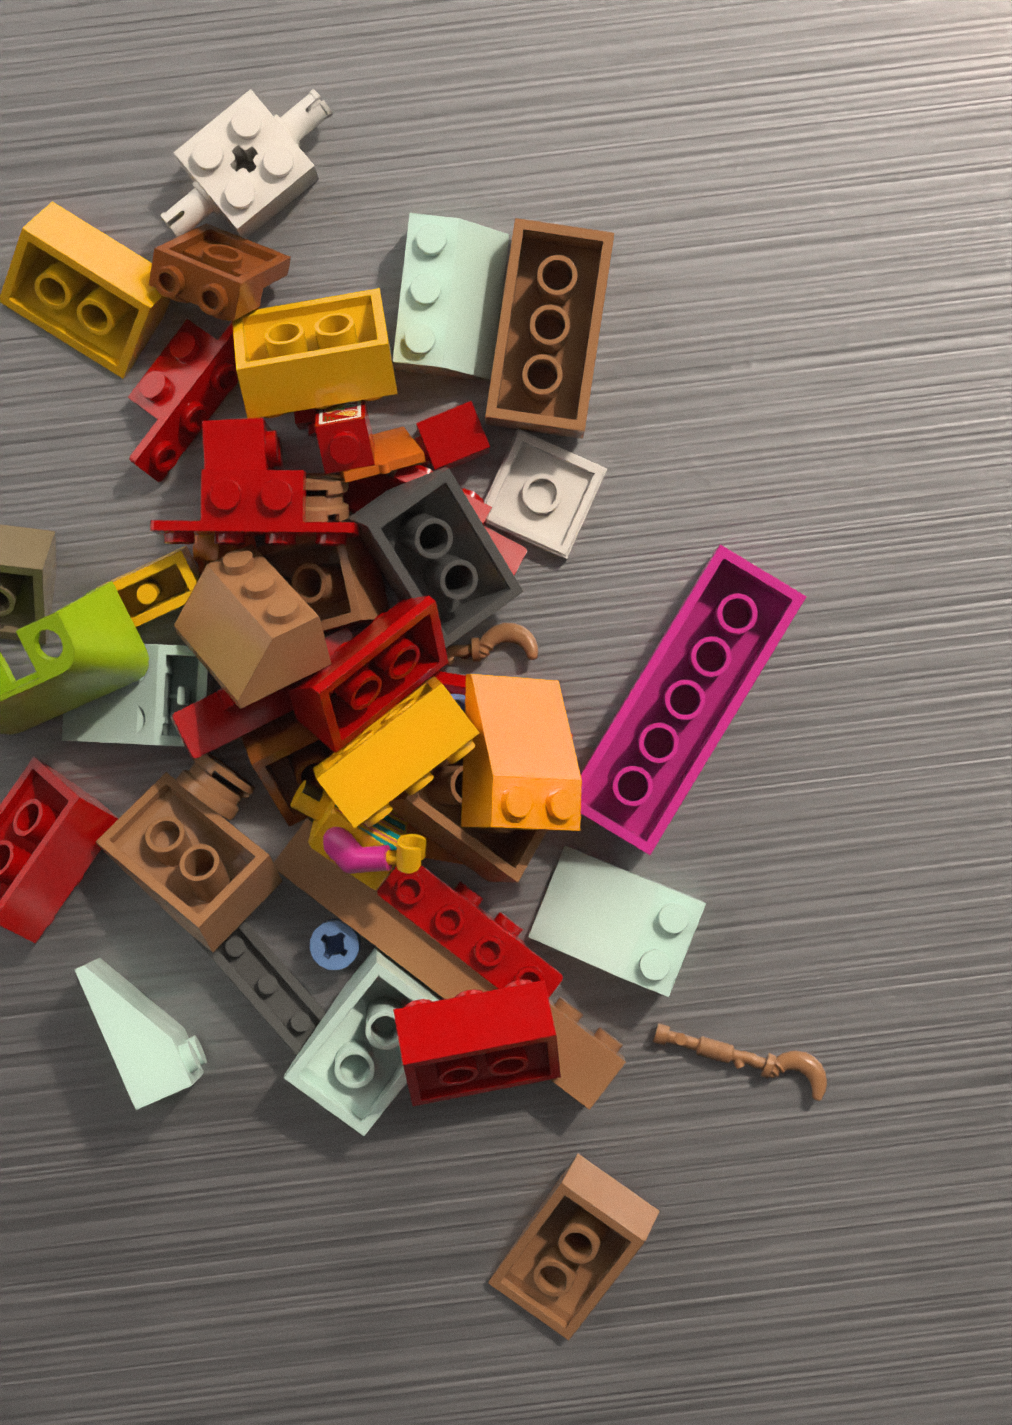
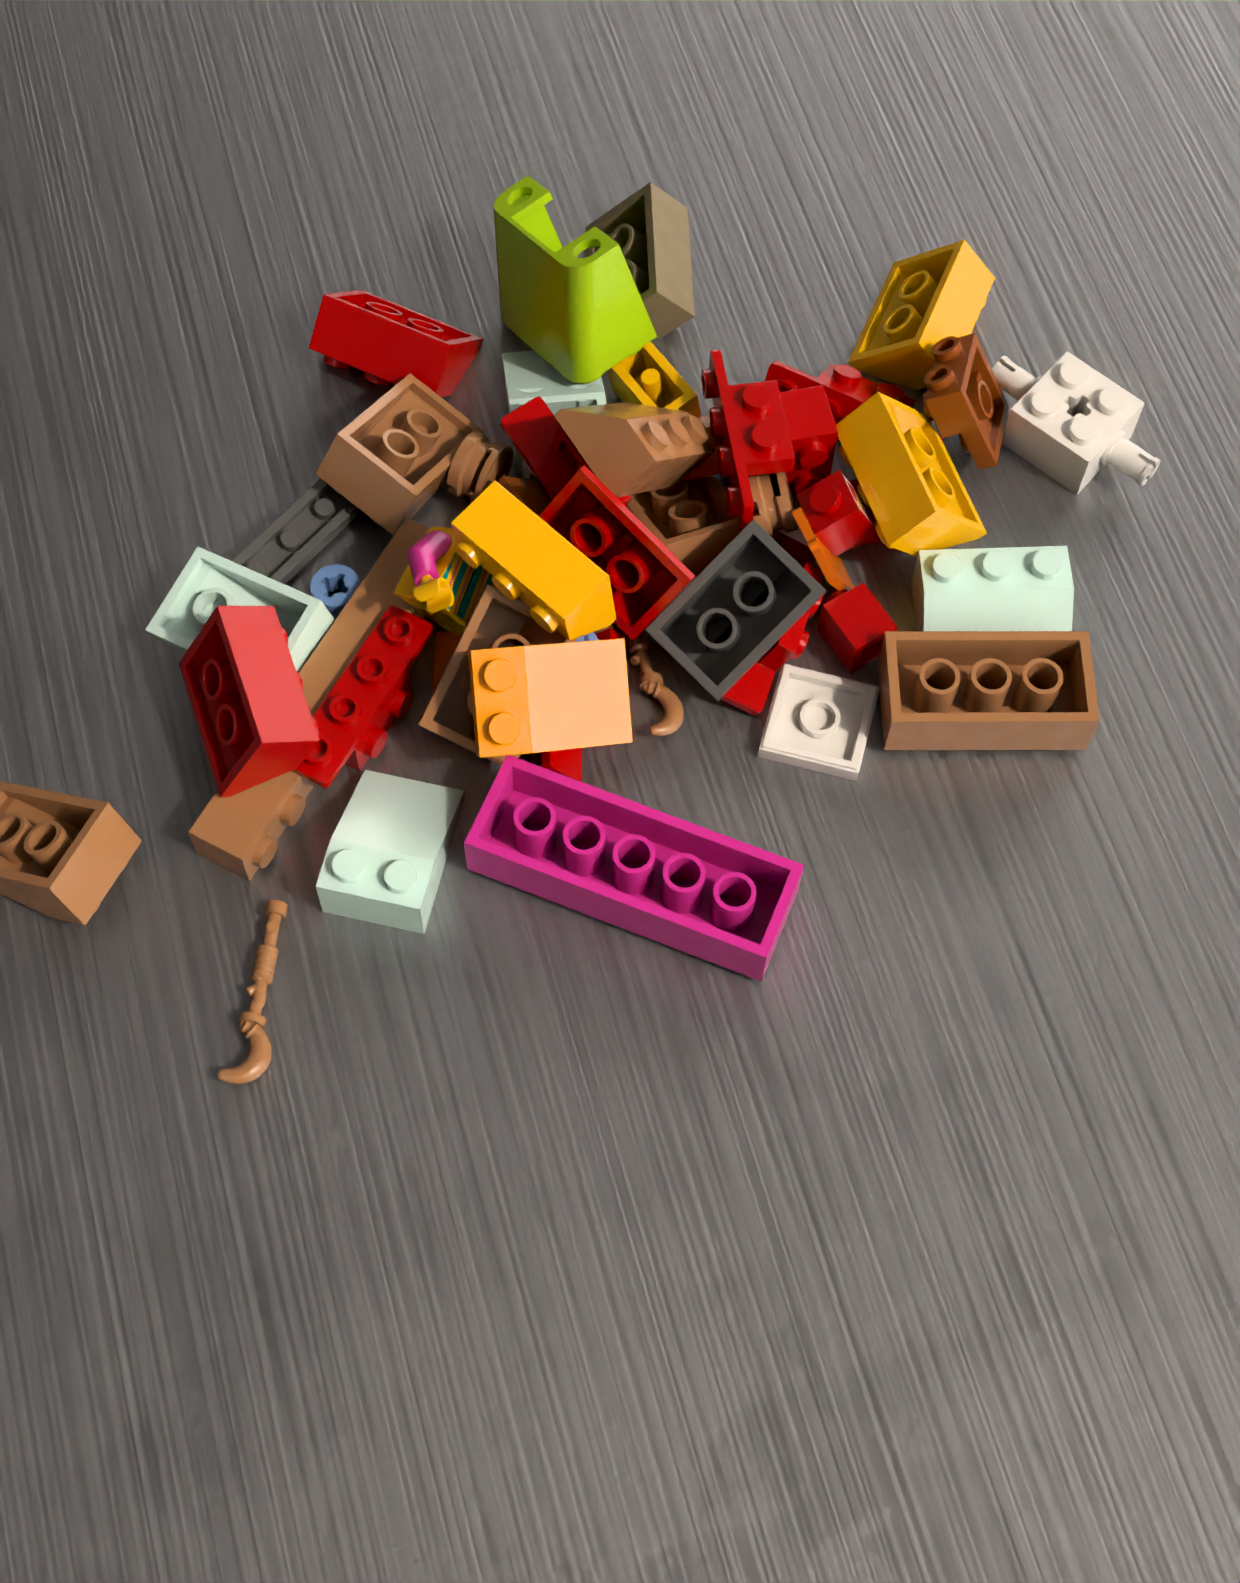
camera: 80 degrees right, 25 degrees down
light aqua slope [74,958,207,1110] -> none

